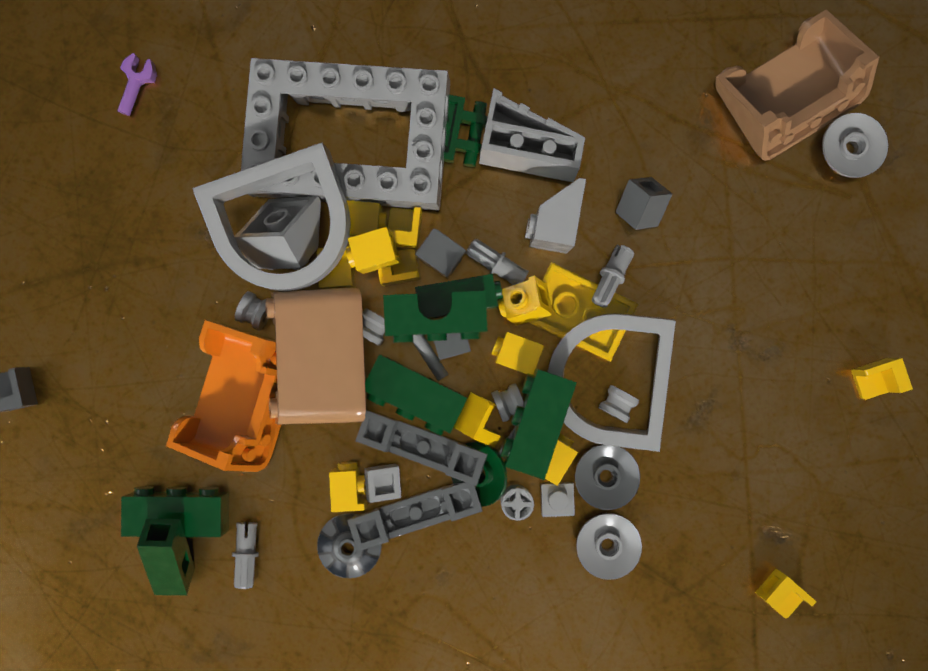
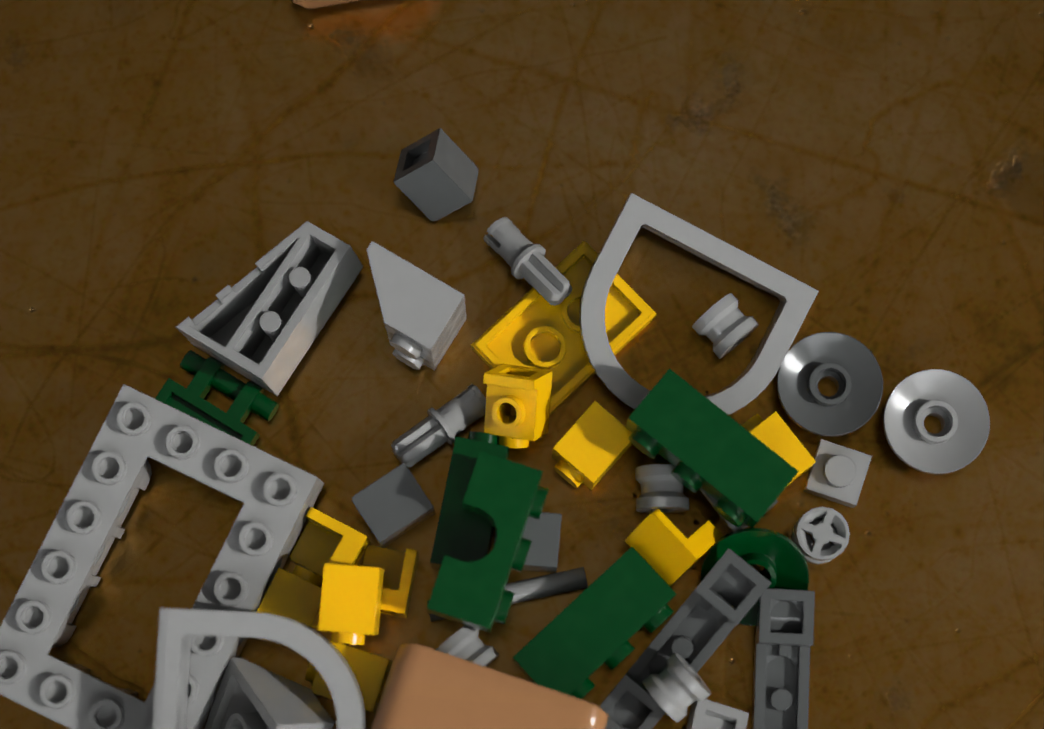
camera: 65 degrees left, 10 degrees down
none -> light grey wheel [643,652,712,723]

